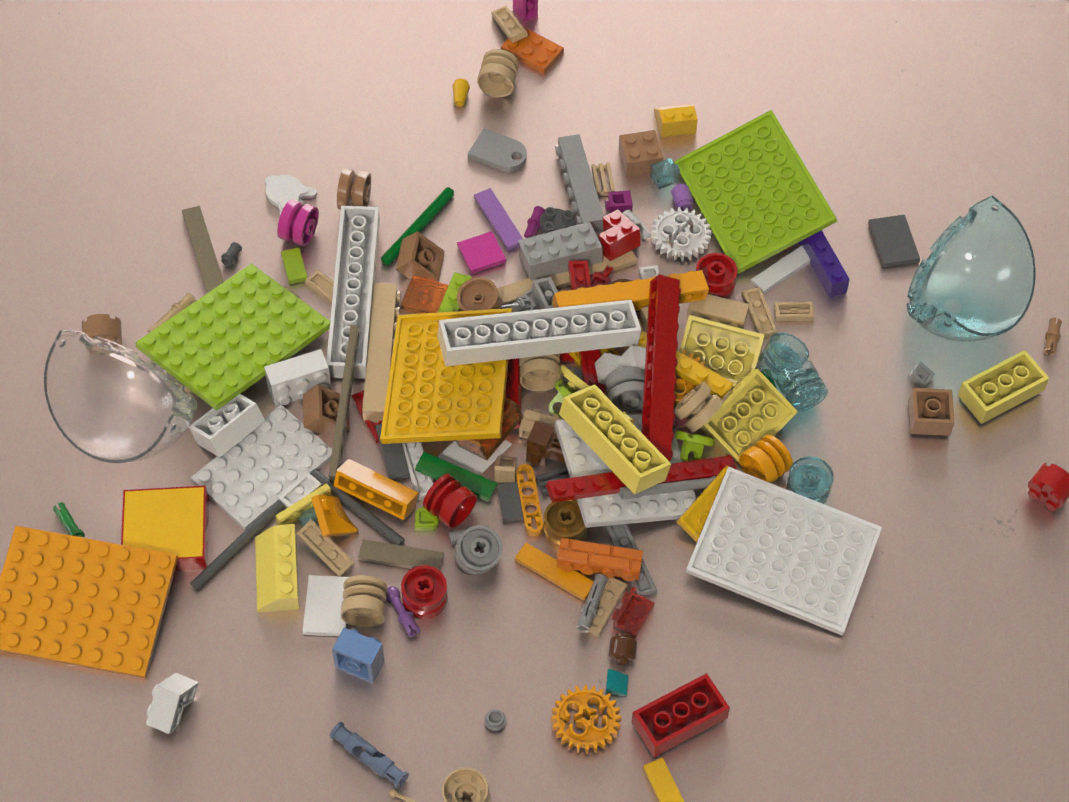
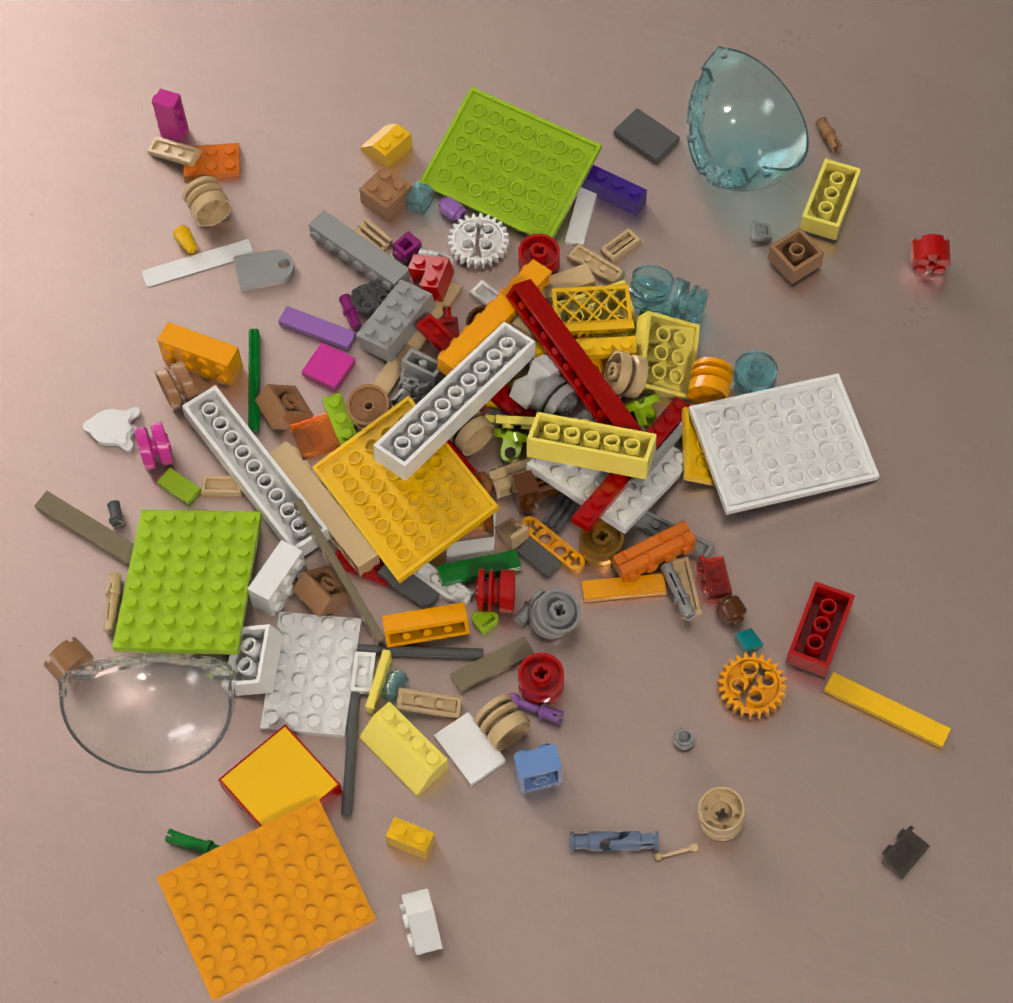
camera: 35 degrees left, 5 degrees up
light orange plate [311,495,359,537] -> none
none -> white sticker [142,239,254,287]
none -> light orange brick [157,322,243,386]
none -> yellow brick [385,817,436,860]
none -> yellow fence [551,284,635,336]

